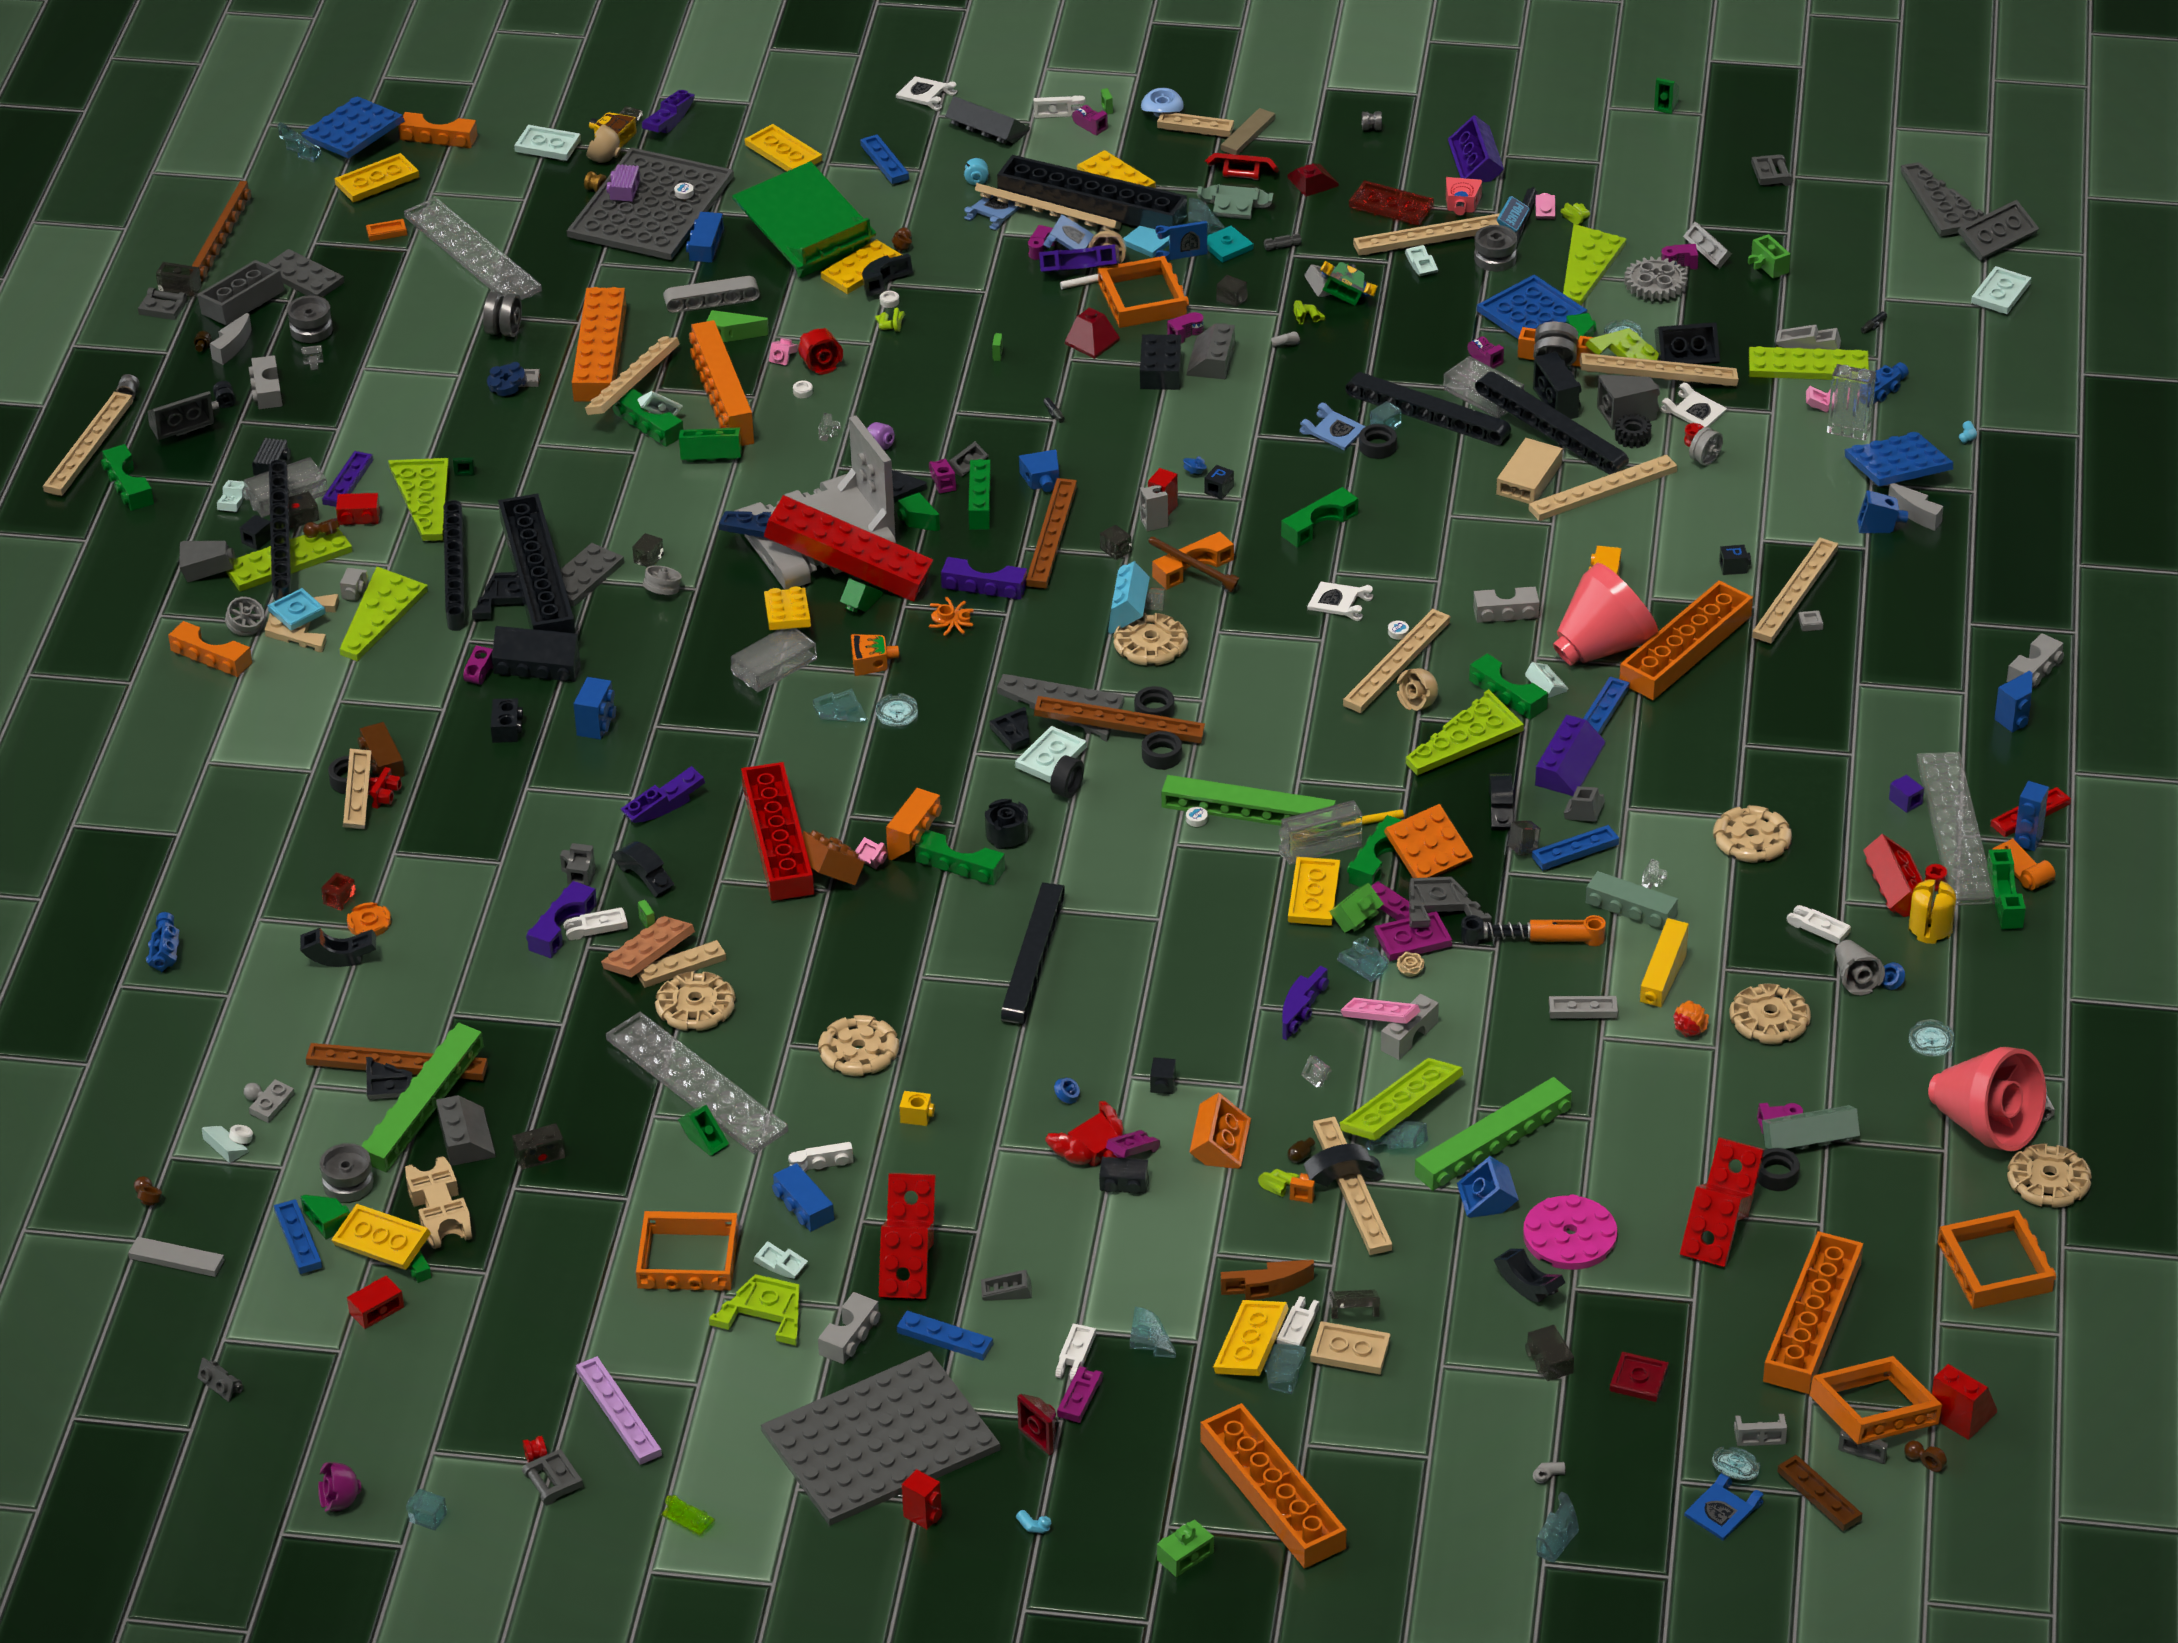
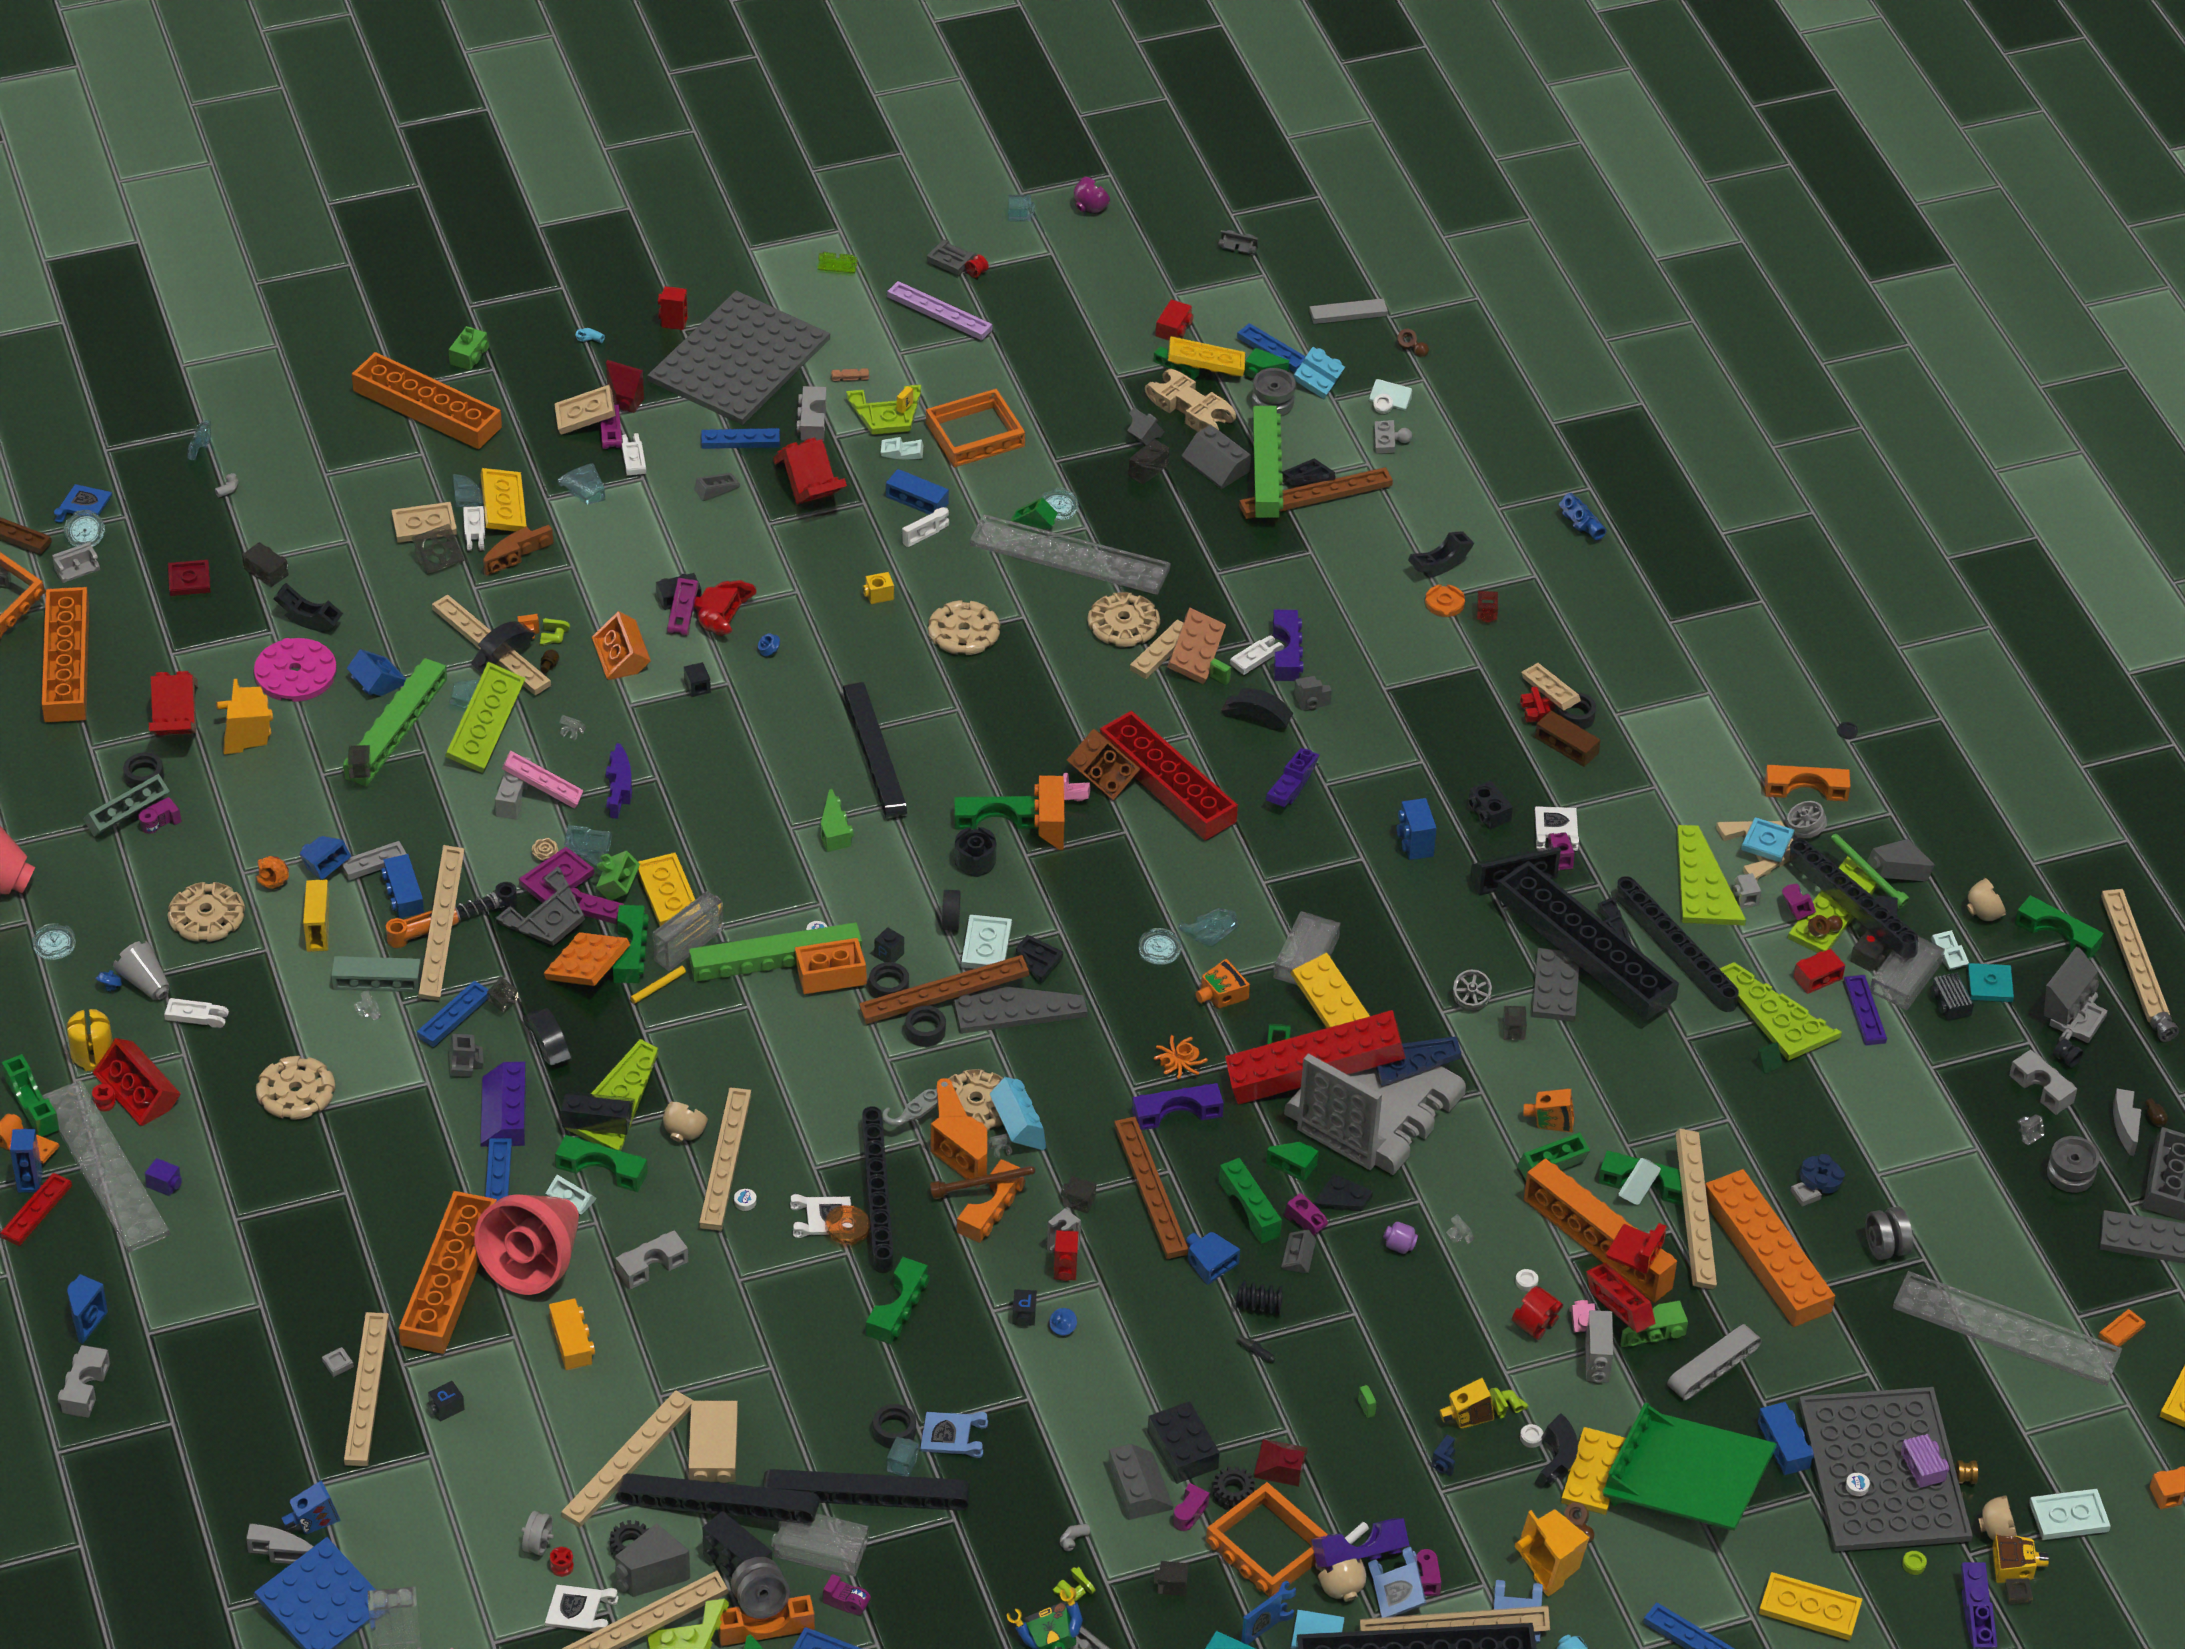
camera: 150 degrees right, 5 degrees up
none -> light orange piece [216,679,273,754]
none -> blue torso [300,836,352,880]
none -> clear smoke brick [348,745,371,778]
none -> blue brick [381,854,424,918]
none -> tan plate [418,845,464,1001]
none -> tan plate [555,385,616,434]
none -> black slope [561,1091,635,1135]
none -> orange slope [795,938,867,994]
none -> bright green slope [821,789,854,852]
none -> clear orange tile [825,1205,870,1245]
none -> nougat axle [831,368,869,381]
none -> black beam [862,1106,893,1273]
none -> black brick [874,927,904,963]
none -> orange slope [882,1078,987,1188]
none -> yellow tile [897,386,913,414]
none -> clear light blue tile [1040,488,1078,520]
none -> dark grey brick [1127,407,1164,446]
none -> black tyre [1213,1466,1255,1510]
none -> black piece [1235,1280,1283,1315]
none -> medium azure plate [1293,347,1345,399]
none -> dark blue bracket [1431,1435,1456,1476]
none -> yellow torso [1439,1378,1494,1428]
none -> light orange piece [1515,1509,1590,1597]
none -> orange torso [1523,1089,1574,1132]
none -> white flag [1535,807,1579,851]
none -> light grey window [1585,1310,1613,1383]
none -> red brick [1586,1262,1656,1333]
none -> red bracket [1606,1223,1667,1274]
none -> magenta leg [1782,884,1816,920]
none -> bright green piece [1831,834,1910,910]
none -> black piece [1837,722,1858,739]
none -> lime tile [1902,1551,1927,1575]
none -> tan cylinder [1967,878,2006,921]
none -> teal plate [1967,963,2014,1002]

